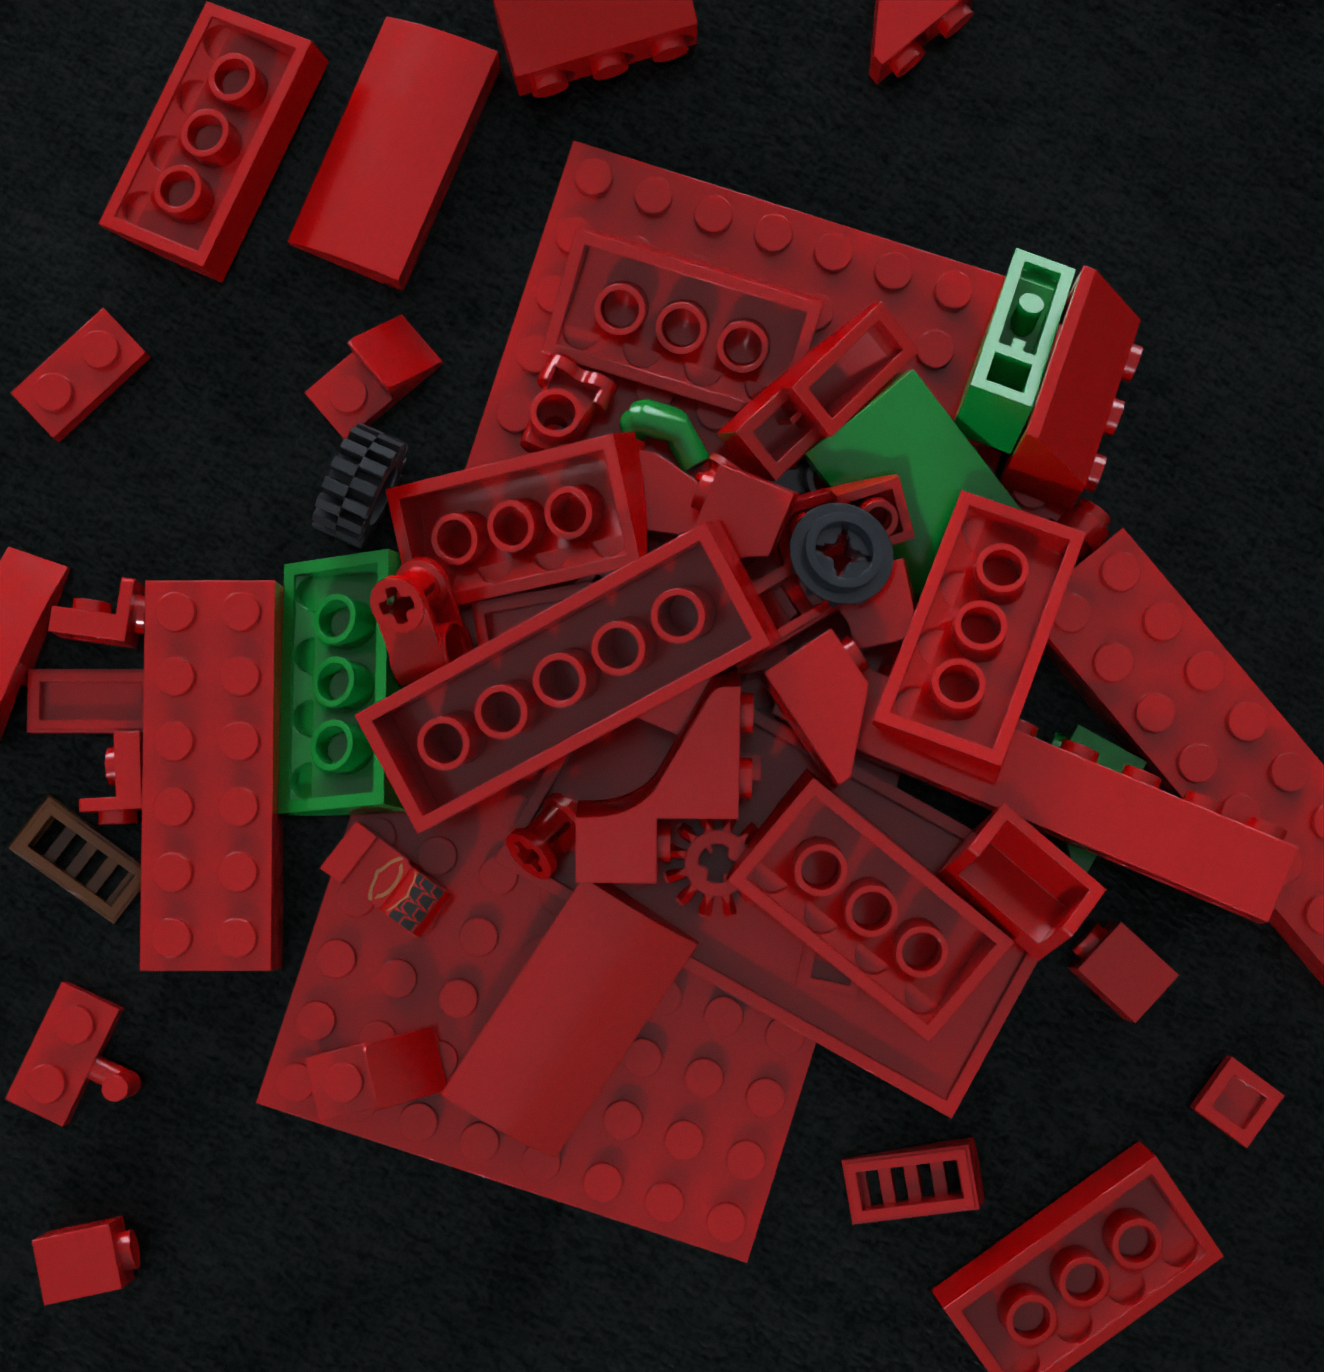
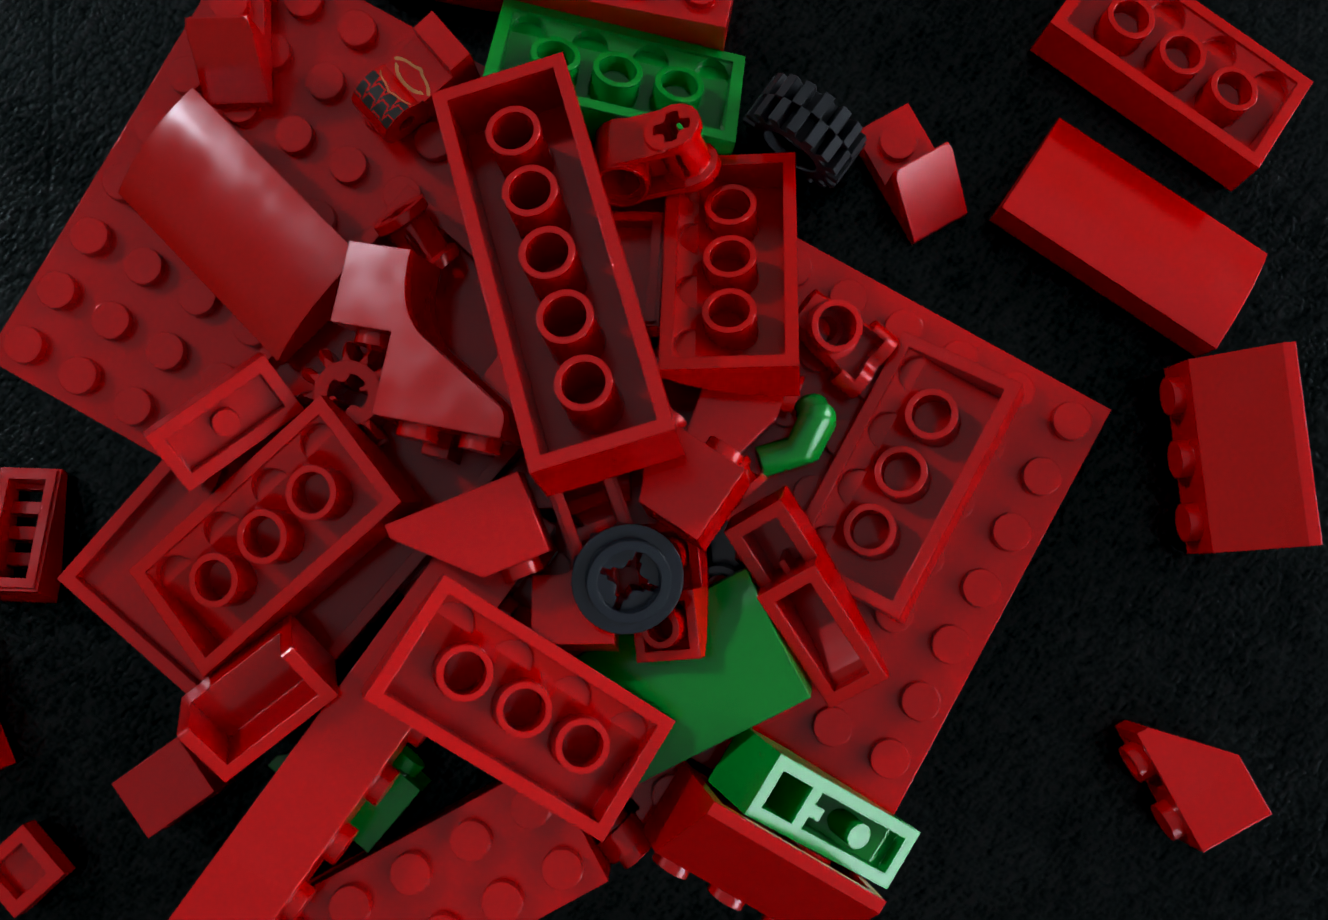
camera: 100 degrees right, 0 degrees up
none -> red panel [142,351,304,492]

